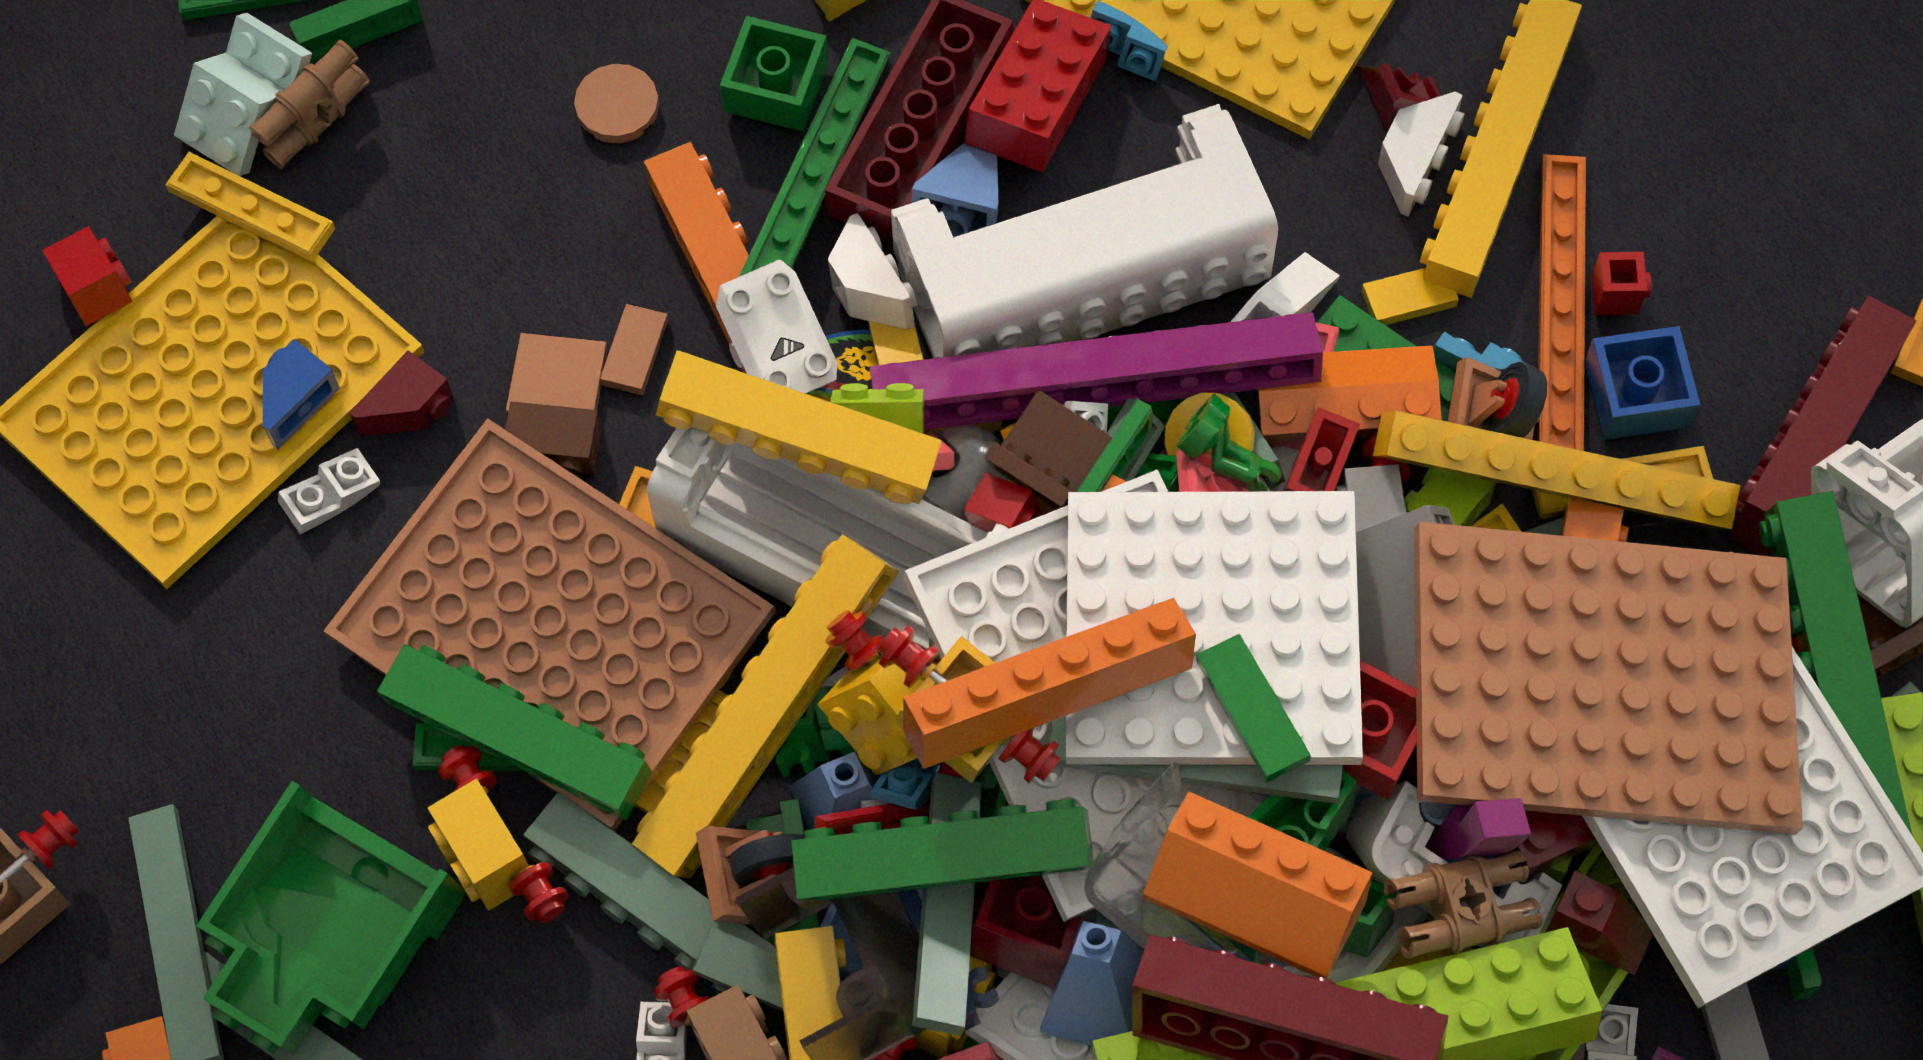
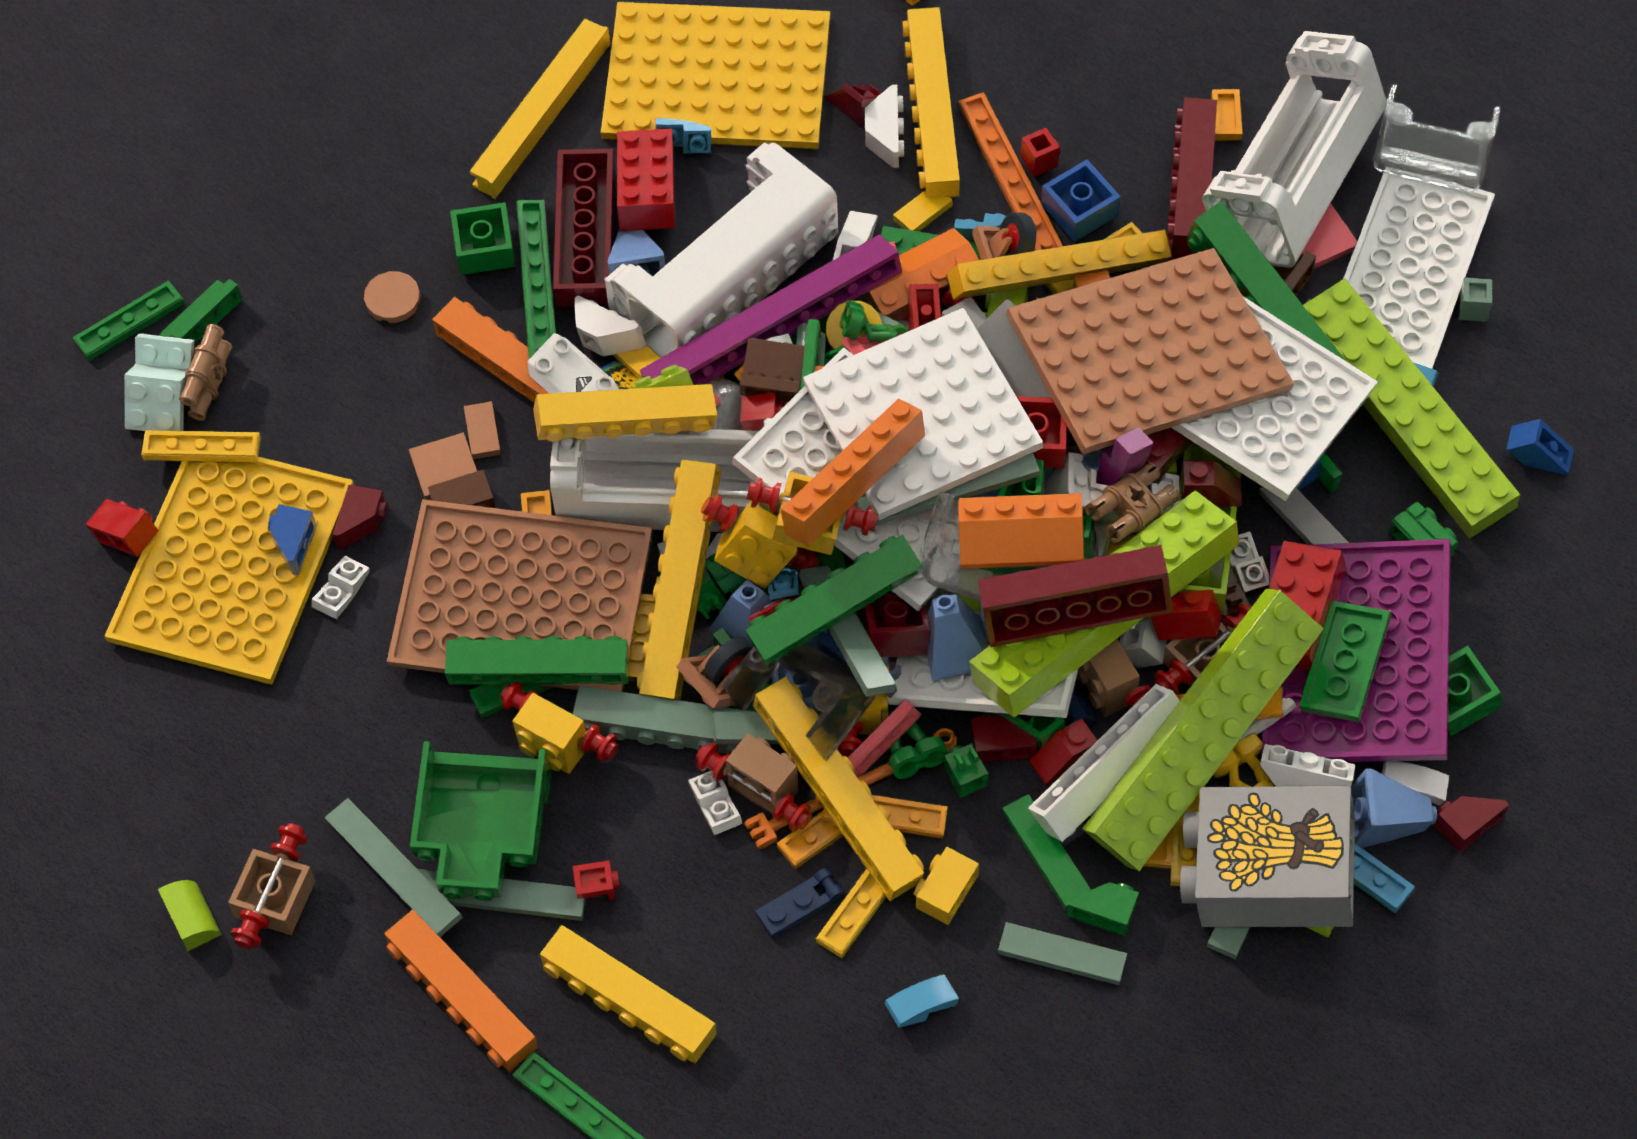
camera: 25 degrees left, 5 degrees down
green tile [1196,633,1311,783] -> none

